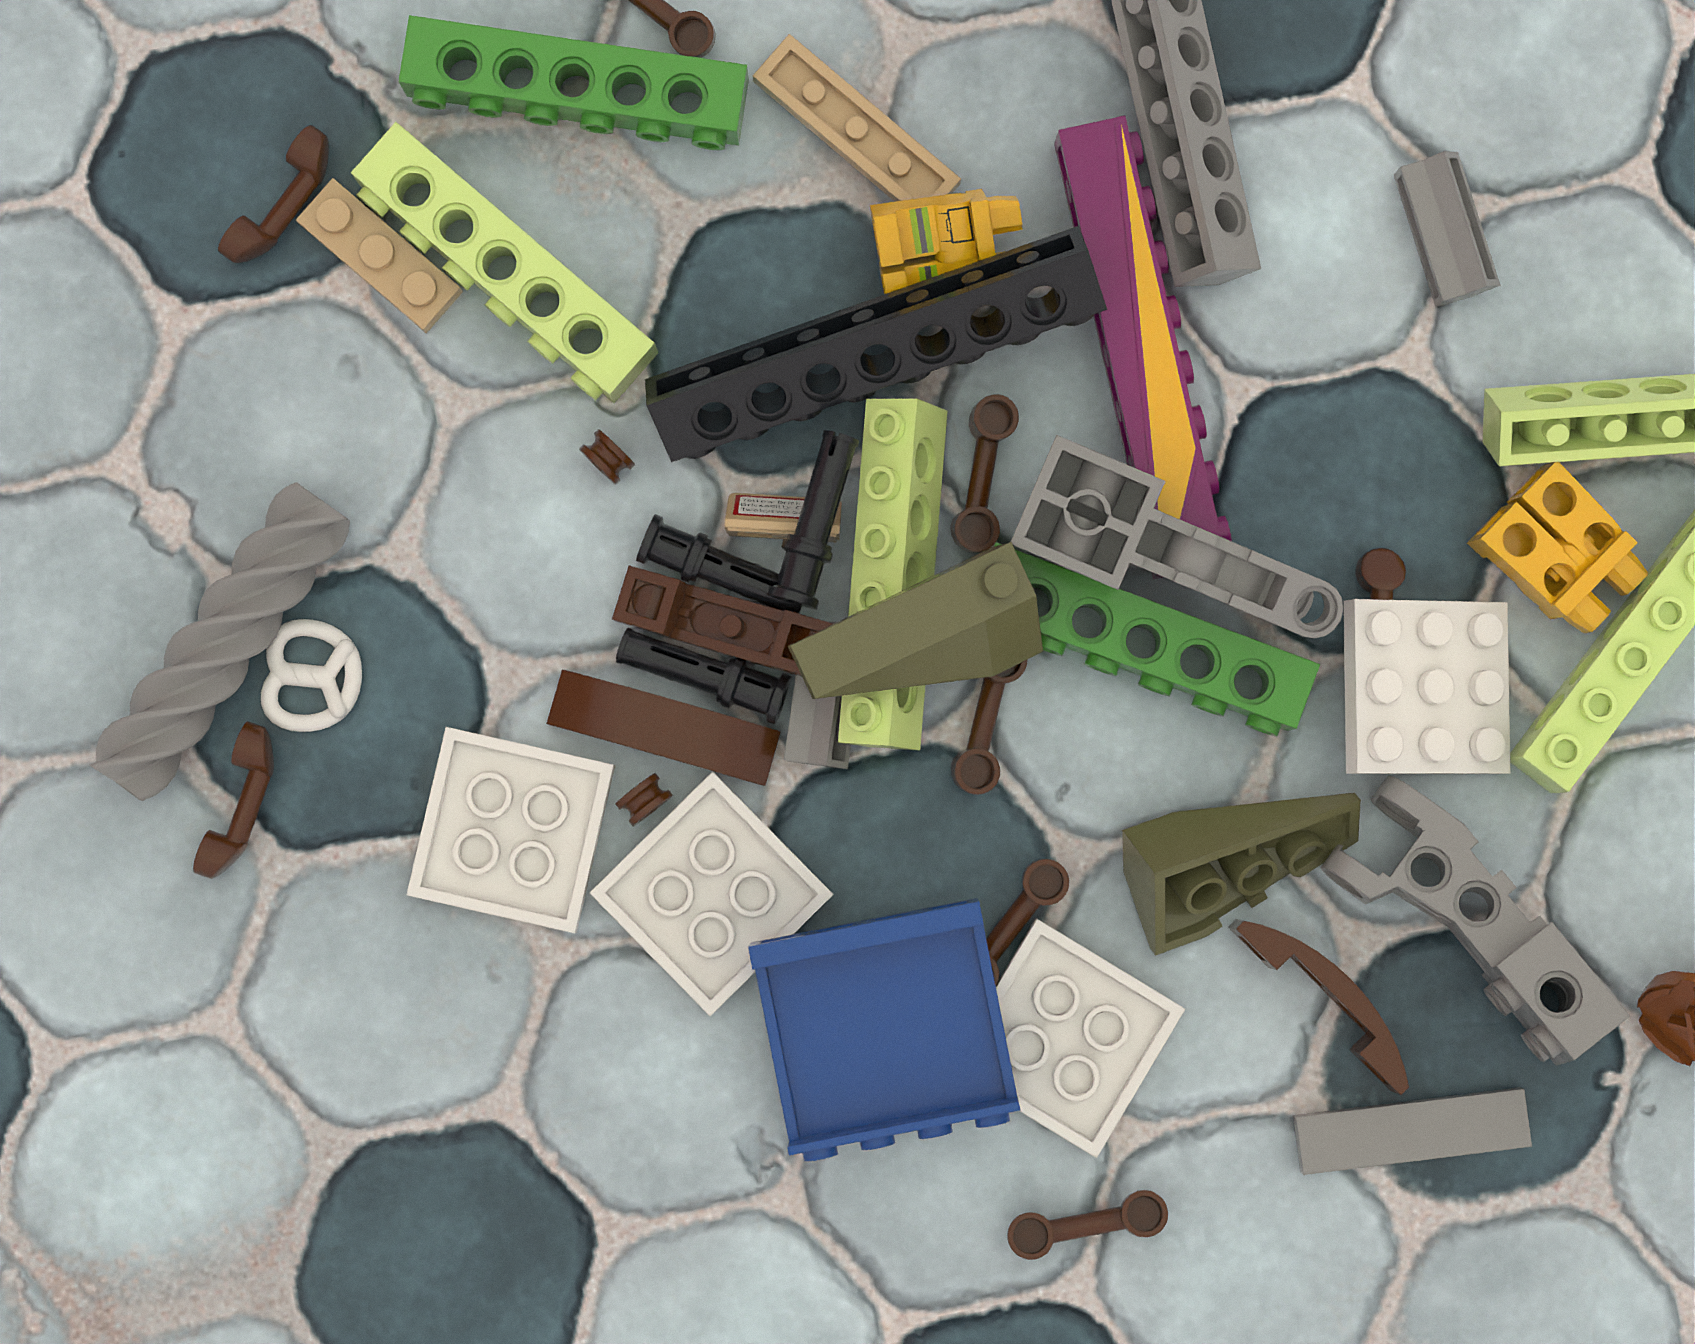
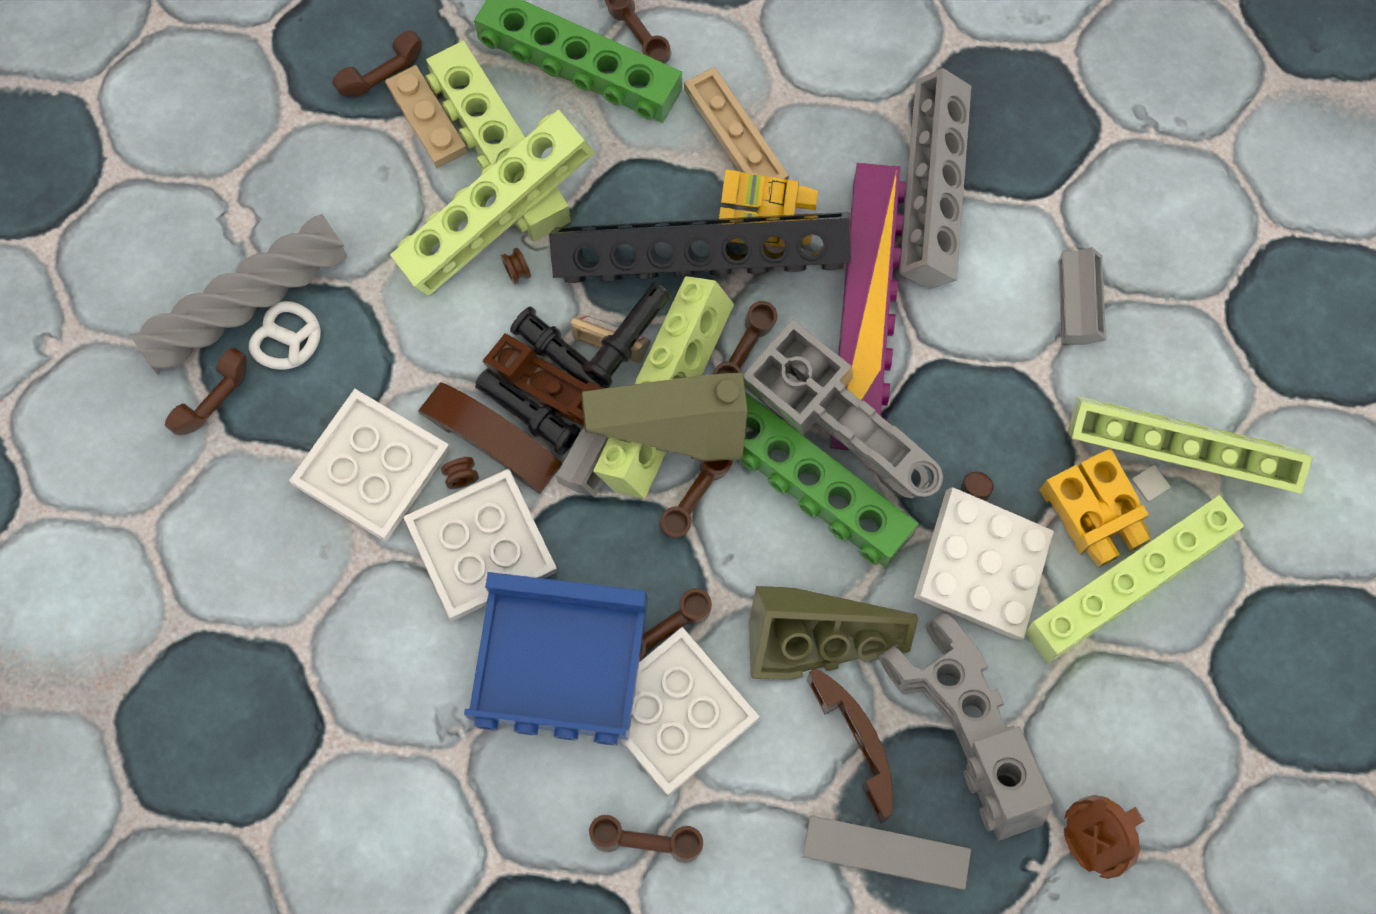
camera: 20 degrees right, 15 degrees down
none -> yellowish green brick [390,109,595,296]
none -> white sticker [1132,465,1171,501]

